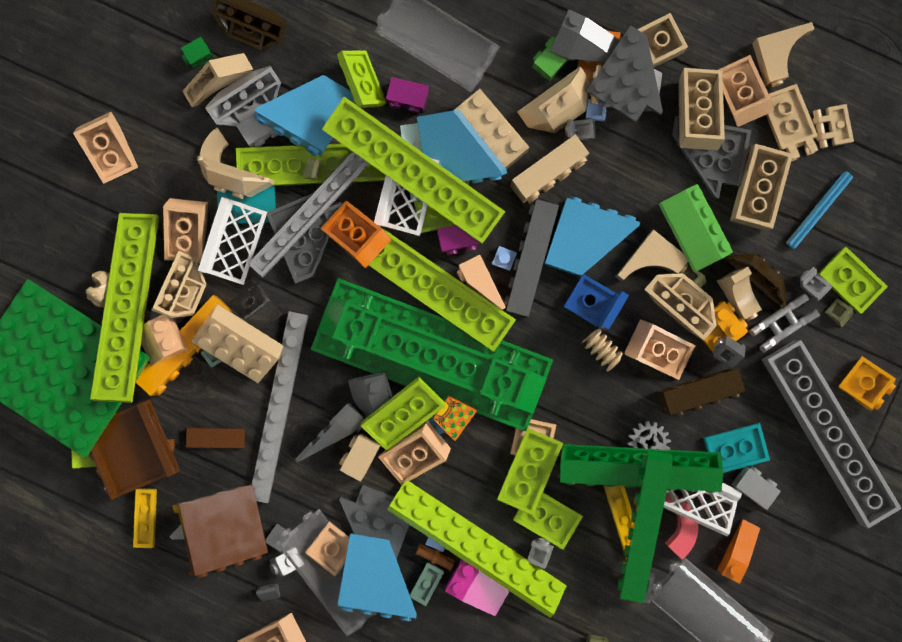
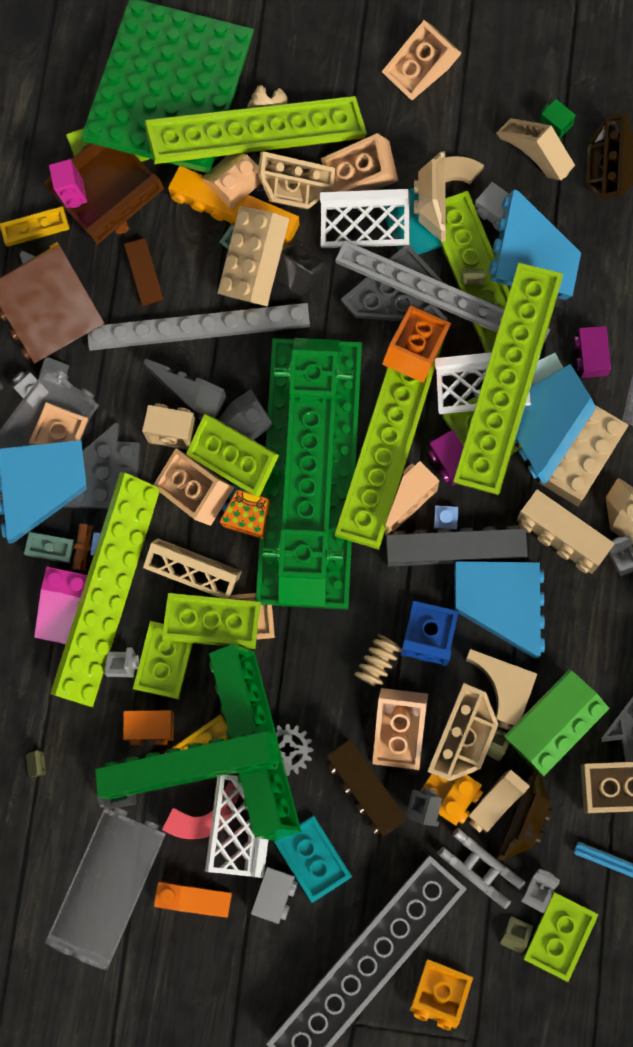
camera: 80 degrees right, 10 degrees down
light grey wedge [205,66,281,127] -> none
lime plate [337,51,387,108] -> none
none -> dark pink brick [49,159,88,208]
none -> orange brick [123,710,174,745]
none -> tan fence [143,538,242,599]

